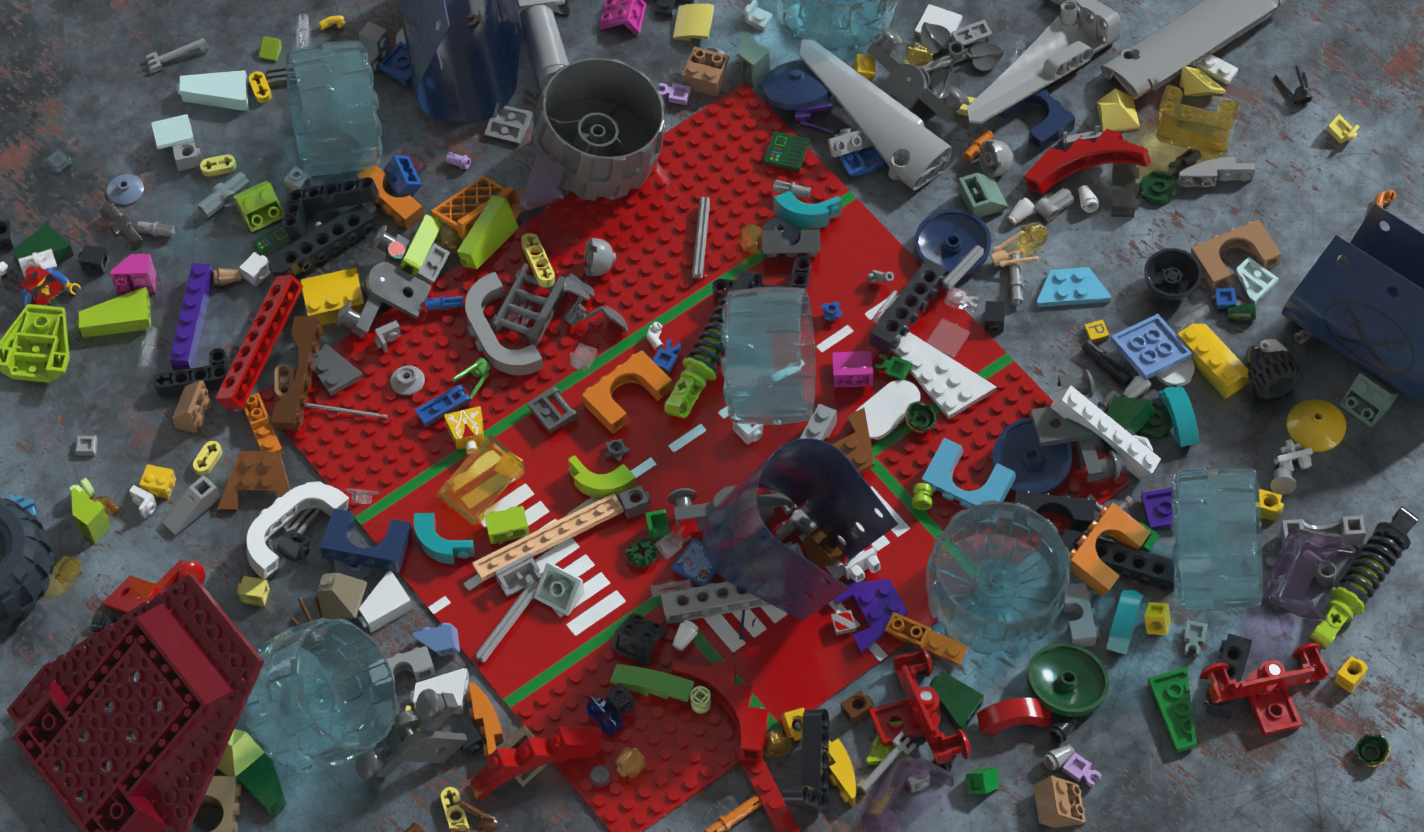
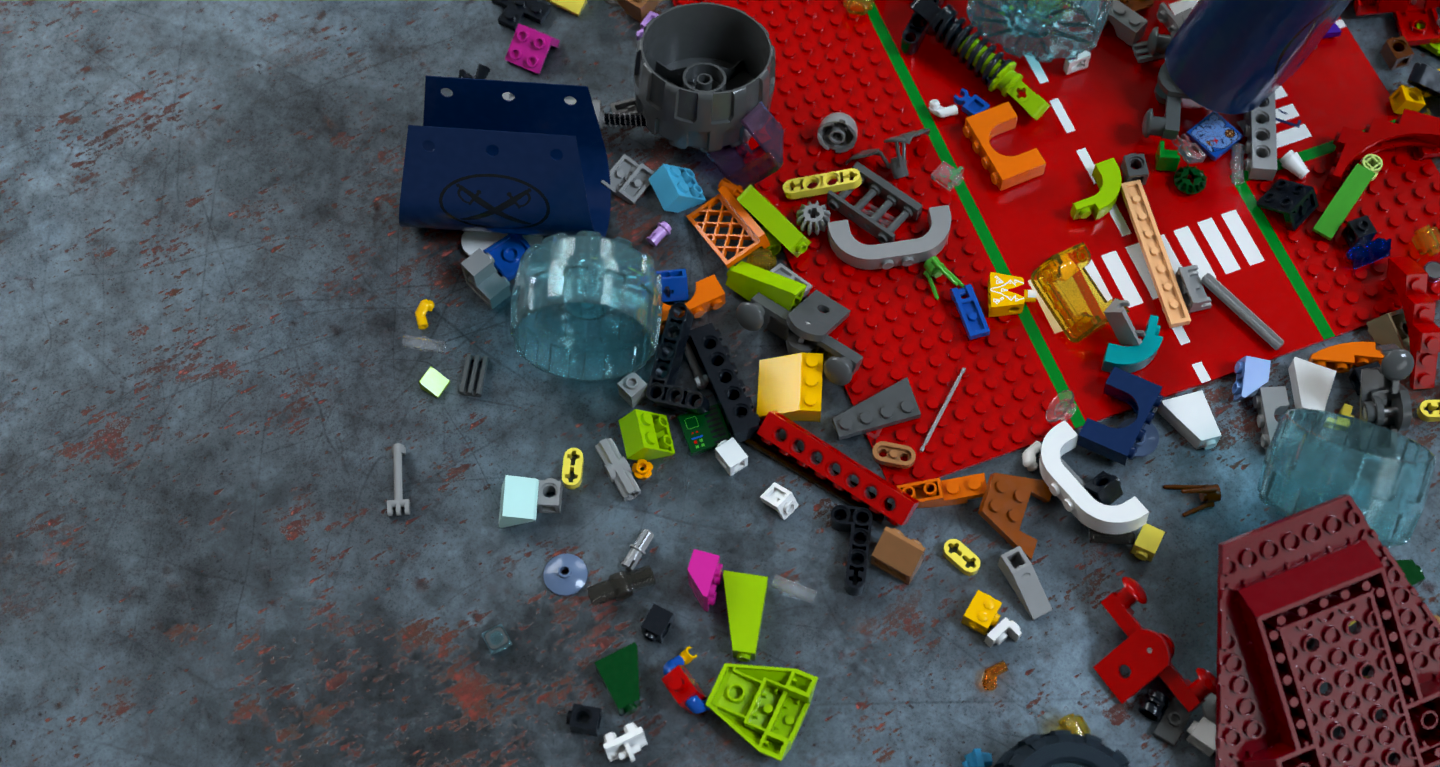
camera: 75 degrees left, 5 degrees up
white hips [18,249,58,278] -> none
yellowish green wheel [68,478,96,498] -> none
lime slope [71,488,111,544] -> none
light grey tile [75,436,98,456] -> none
dark purple brick [169,263,214,371] -> none
light aqua slope [177,70,249,111] -> none
medium nougat cone [213,268,241,286] -> none
yellow beam [249,71,272,104] -> none
reddish brown arch [271,316,323,431] -> none
dark tan slope [317,573,367,621] -> none
light grey bracket [374,321,401,353] -> none
tile [386,241,406,261] -> none
light grey piece [390,366,425,395] -> none
blue axle [425,296,463,311] -> none
lime brick [484,506,529,544] -> none
dark grey plate [527,387,579,433] -> none
light aqua slope [534,562,584,616] -> none
dark grey plate [605,438,630,461] -> none
light grey axle [692,197,710,279] -> none
none -> light orange plate [632,459,653,480]
none -> medium azure slope [649,164,706,213]
none -> white bracket [760,482,798,520]
none -> light grey gear [796,201,830,236]
none -> light grey hinge [1104,299,1146,346]

